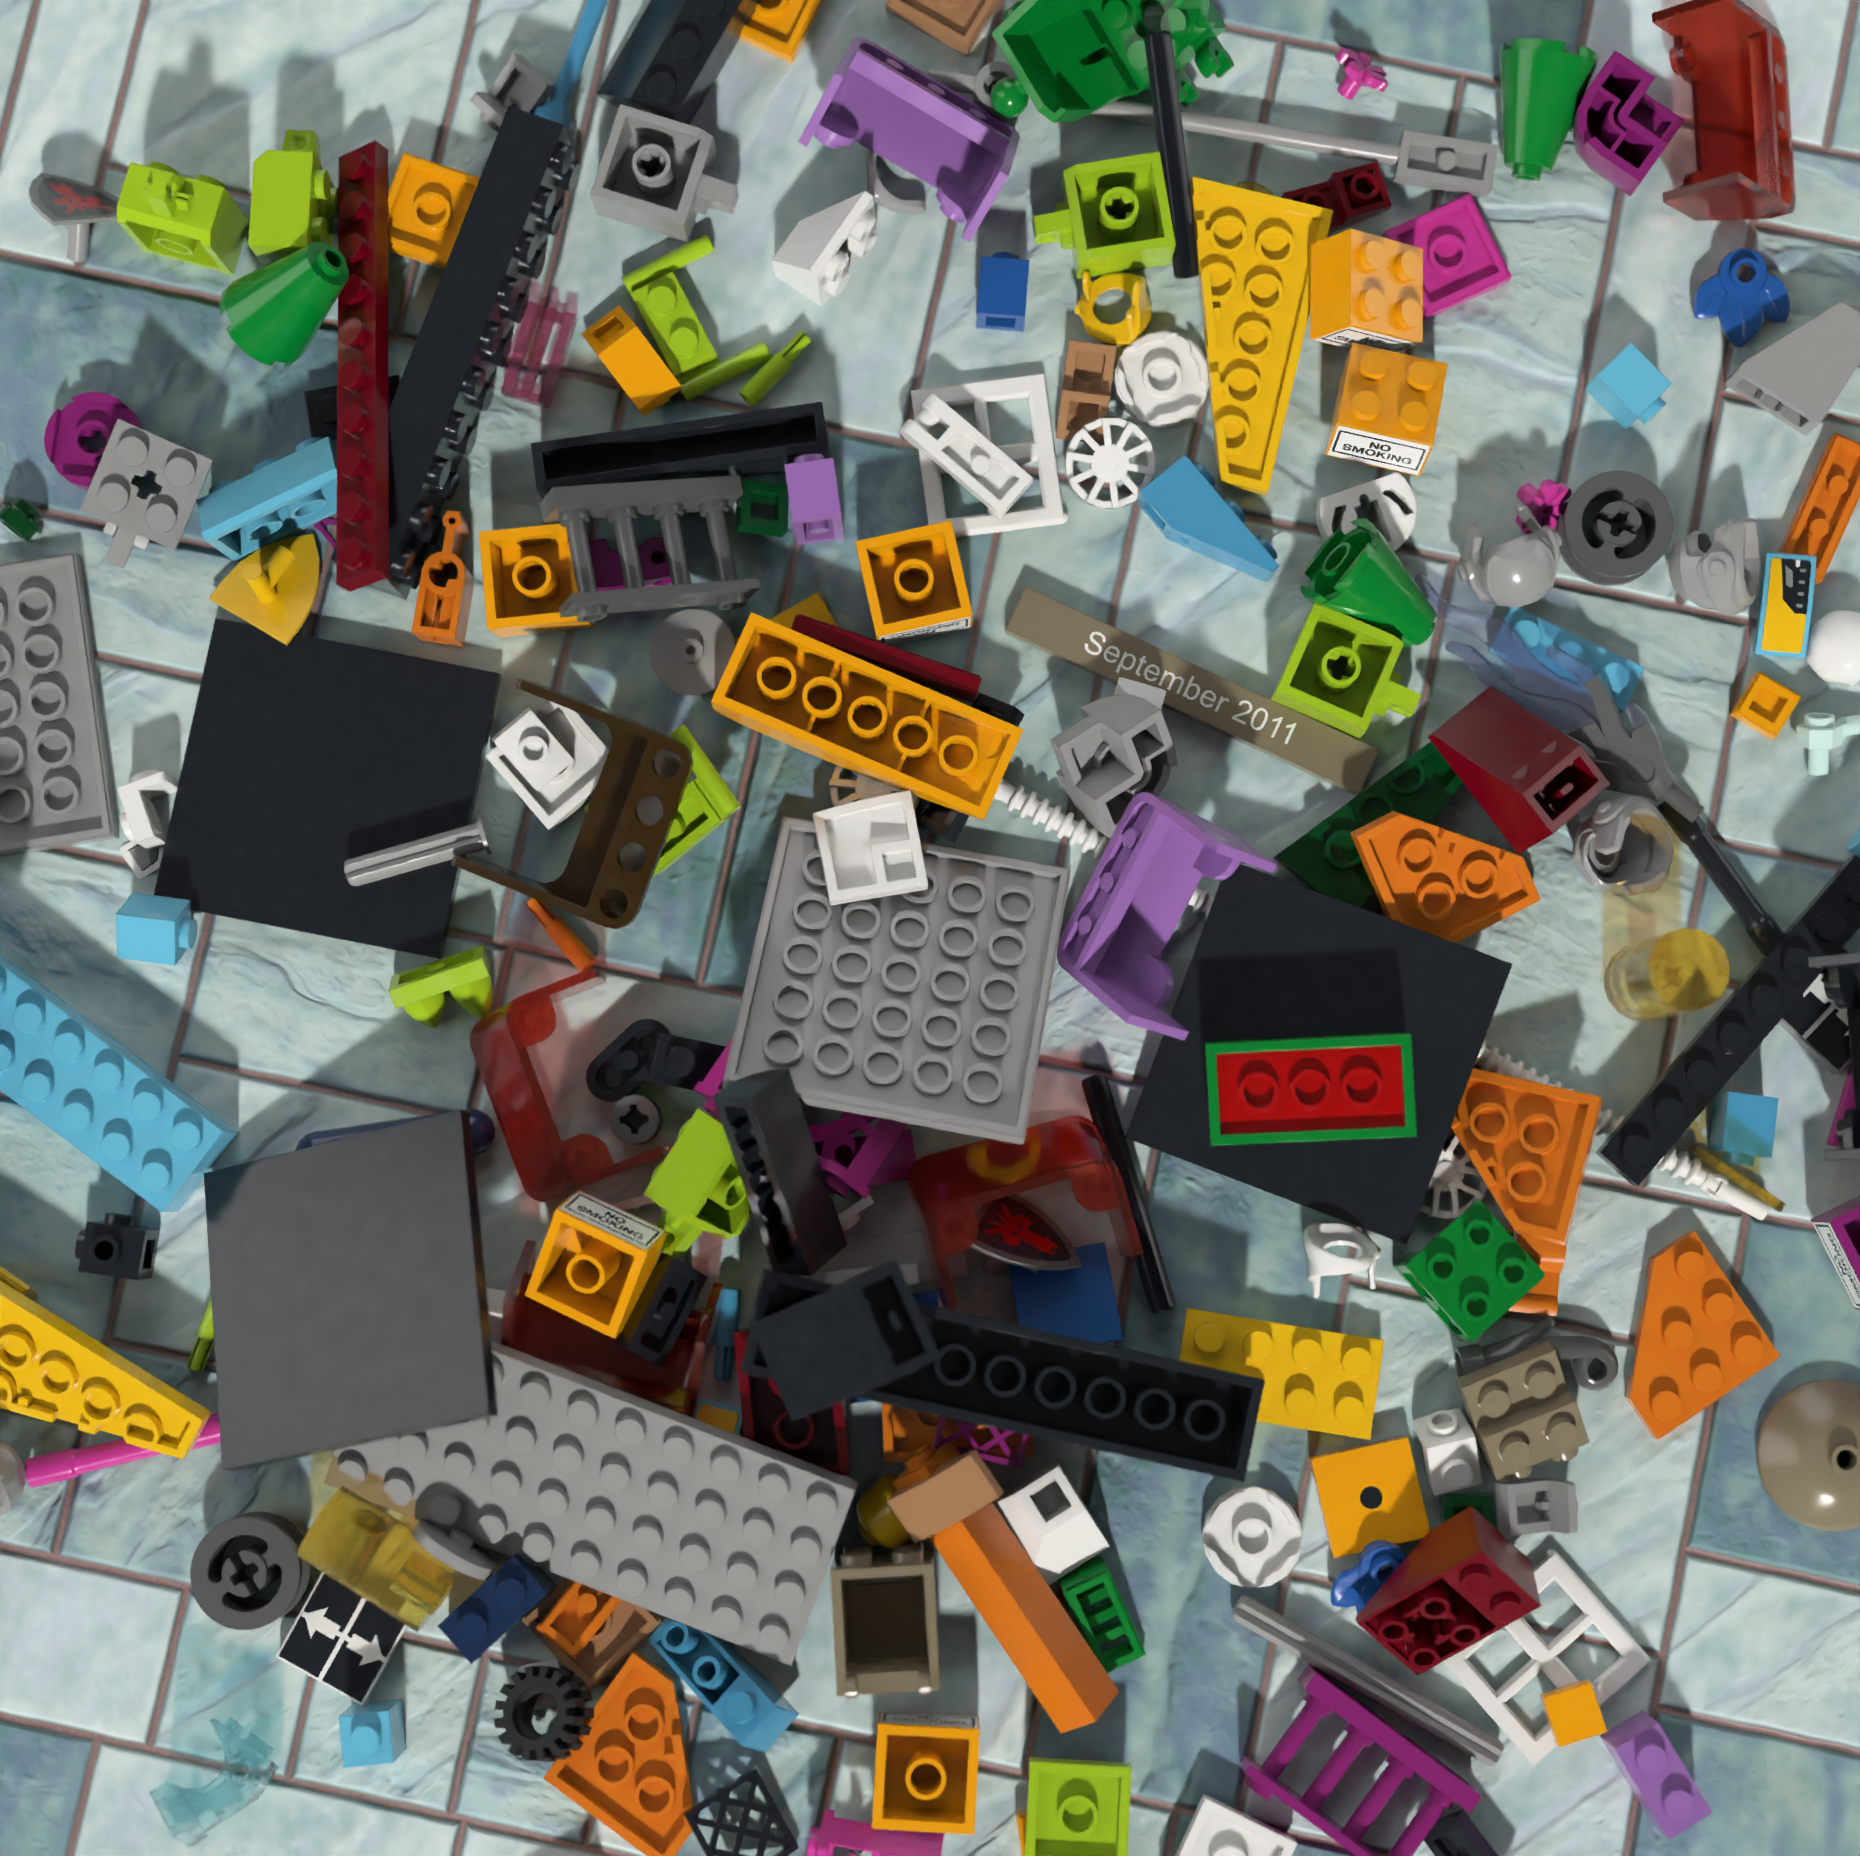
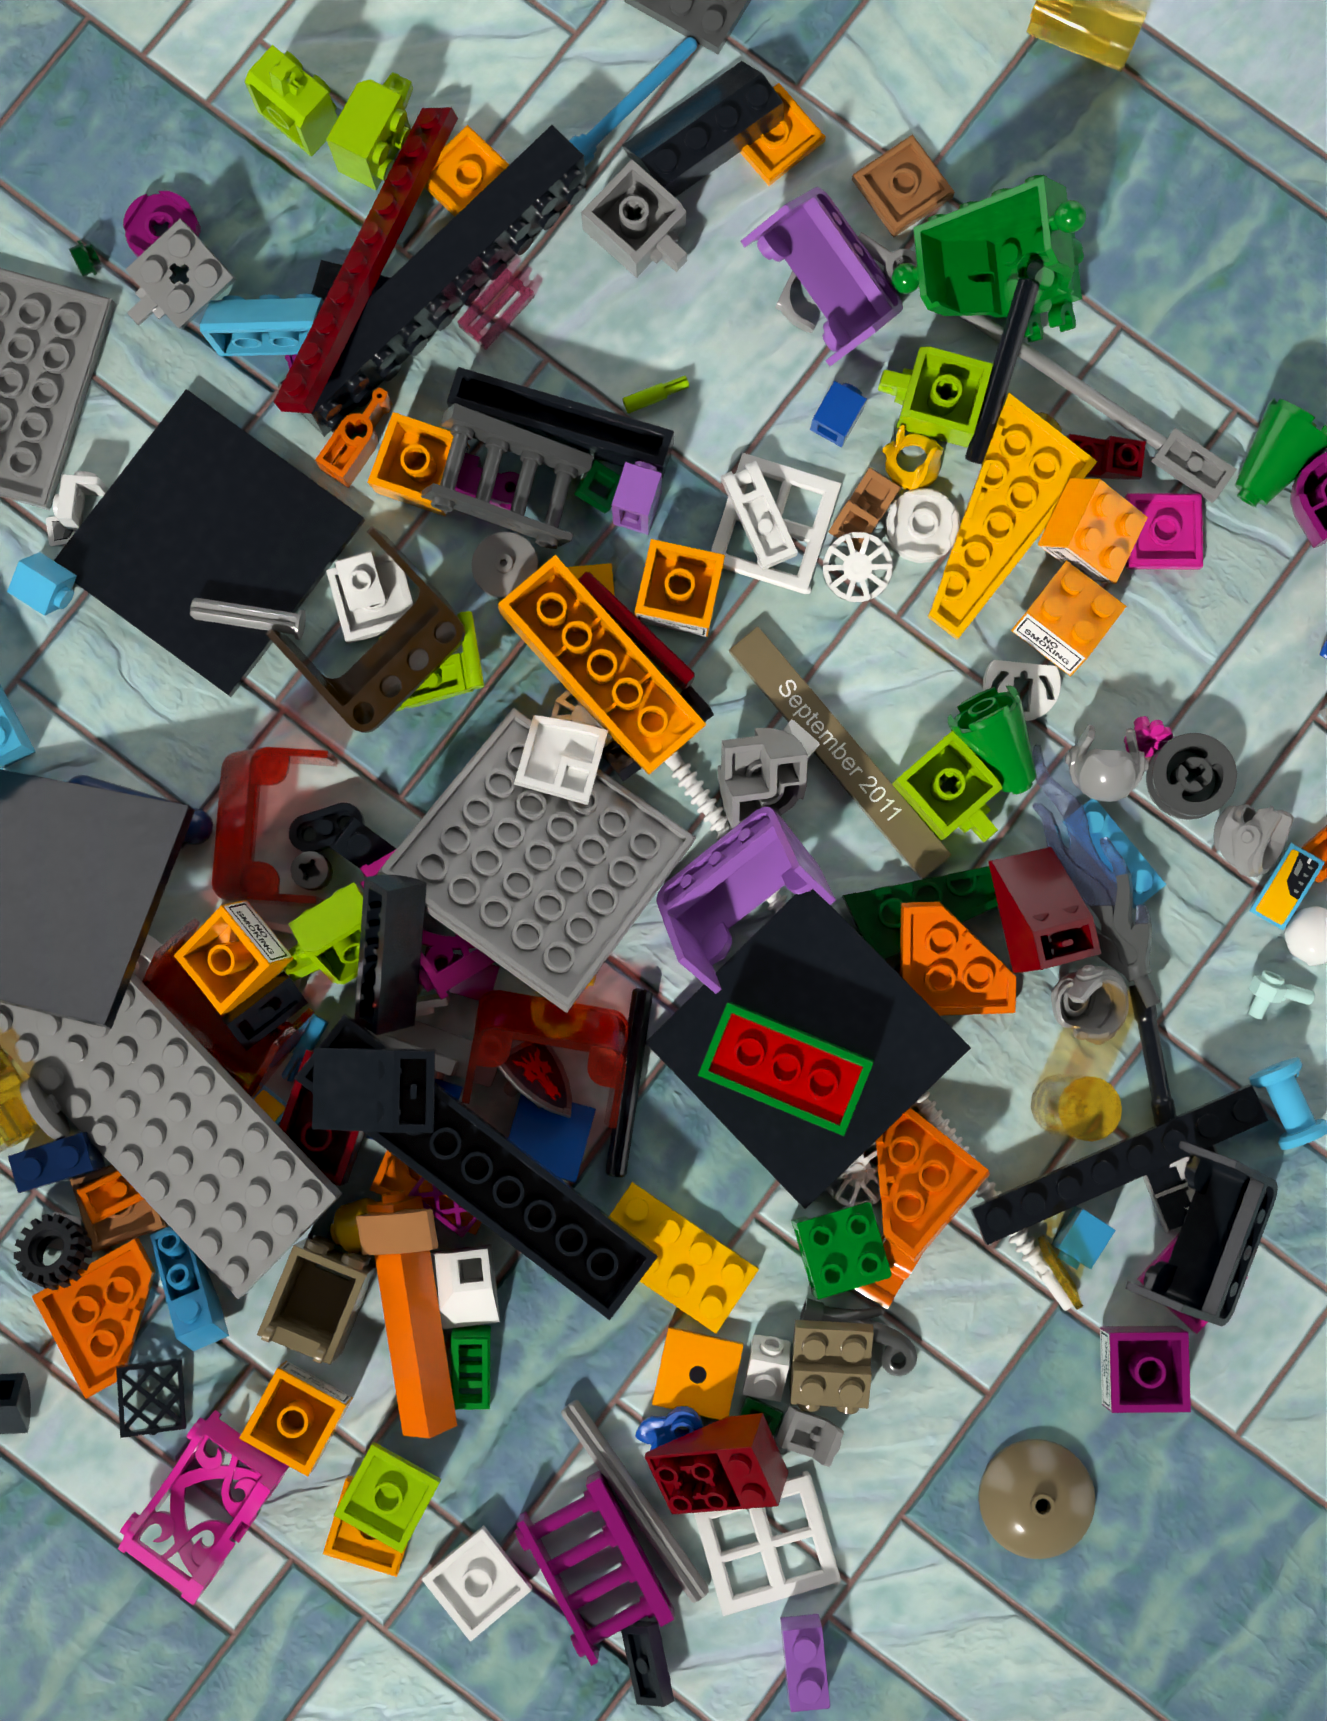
camera: 20 degrees right, 0 degrees up
shield [28,173,119,262] -> none
yellow shield [209,534,320,645] -> none
green cone [219,242,349,367] -> none
lime tile [388,944,493,1029] -> none
light grey bracket [471,54,556,132] -> none
orange pin [526,897,597,973] -> none
light orange slope [581,305,682,416] -> none
lime plate [621,234,771,402] -> none
white slope [772,191,878,307] -> none
dark azure slope [1137,455,1279,582] -> none
white tile [1201,1485,1302,1588] -> none
white piece [1303,1222,1380,1298] -> none
dark pink plant [1335,48,1389,100] -> none
light orange tile [1539,1679,1607,1747] -> none
medium azure brick [1585,343,1672,430] -> none
orange plate [1625,1231,1781,1440] -> none
light orange tile [1730,671,1801,740] -> none

